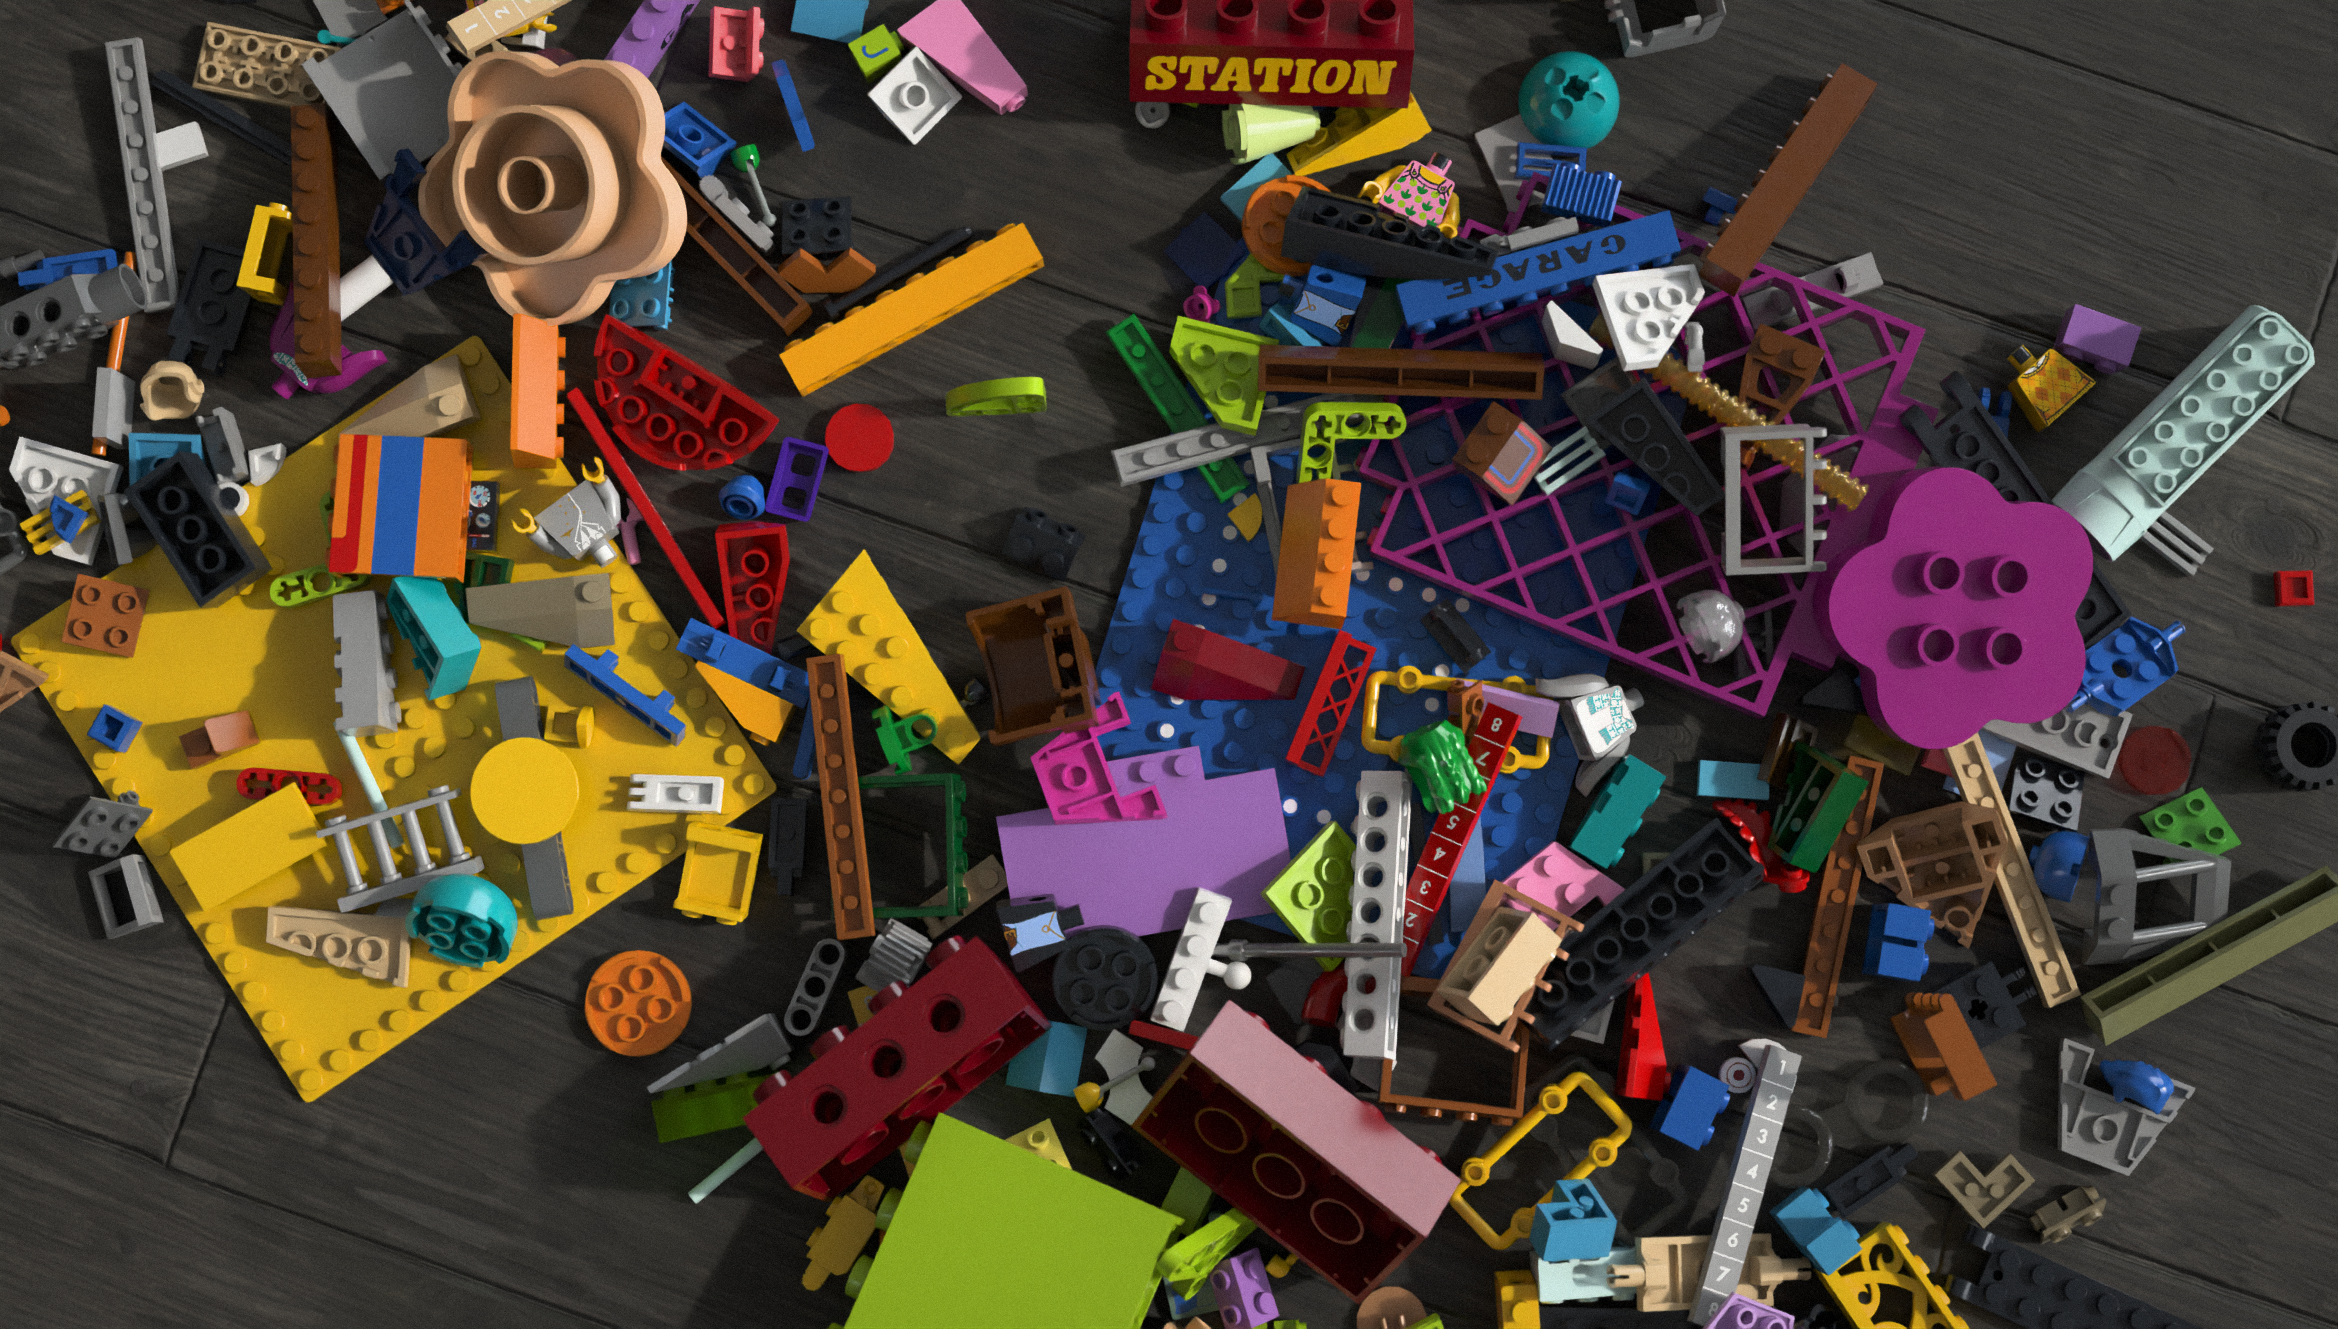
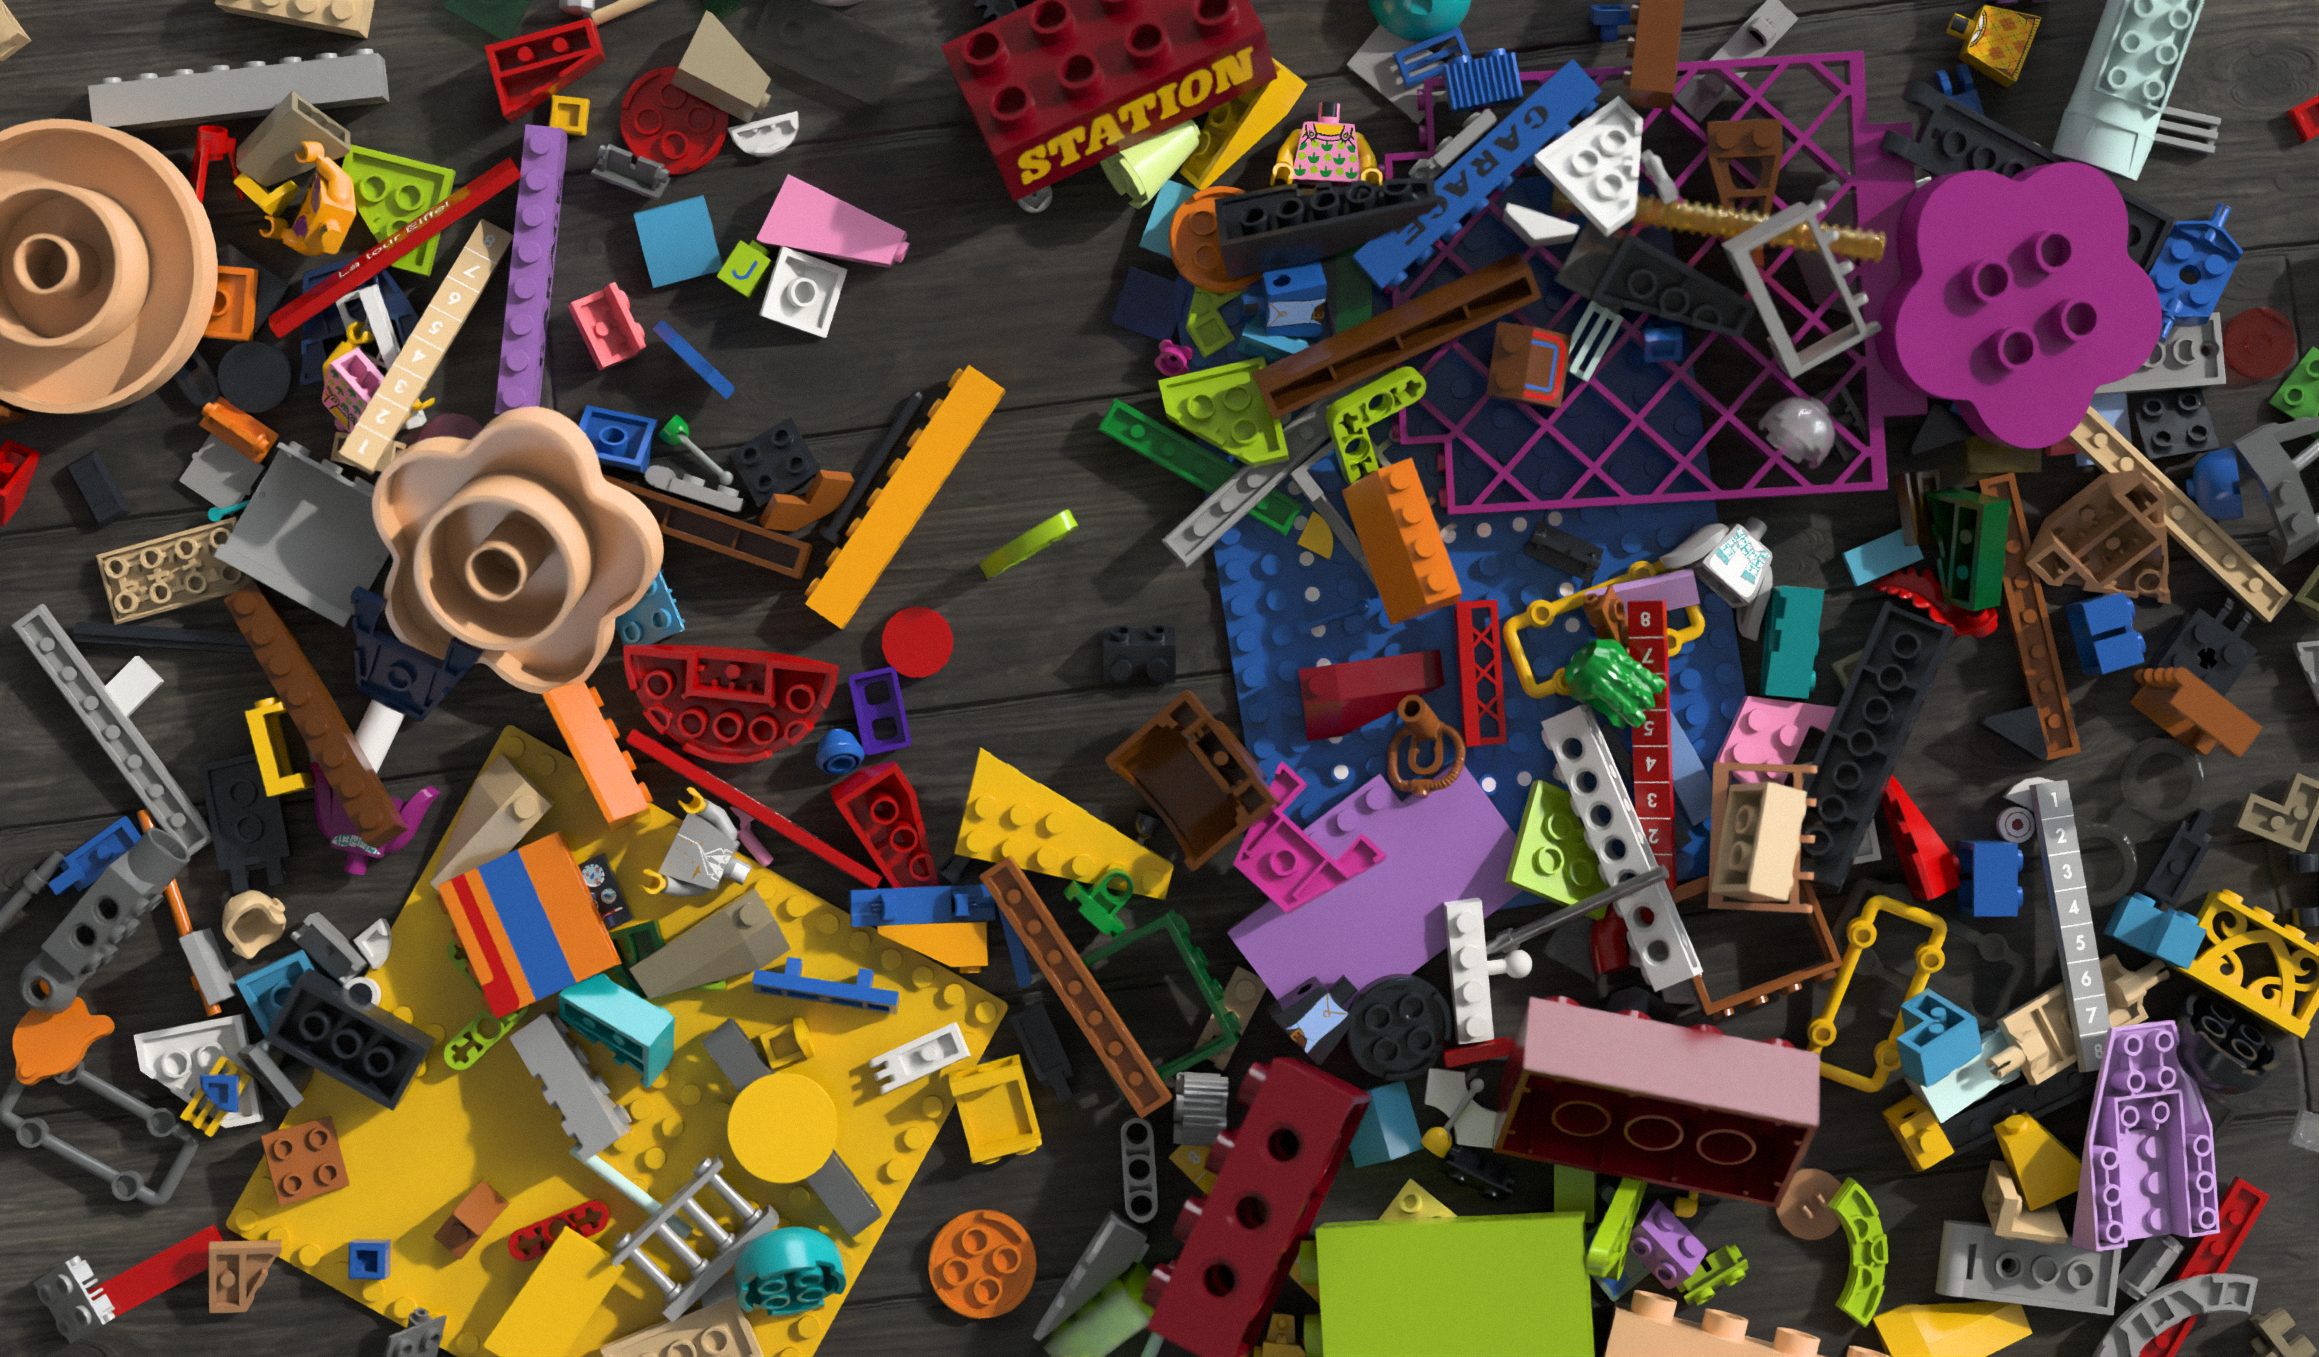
camera: 20 degrees left, 5 degrees up
none -> dark orange piece [1387,695,1466,798]

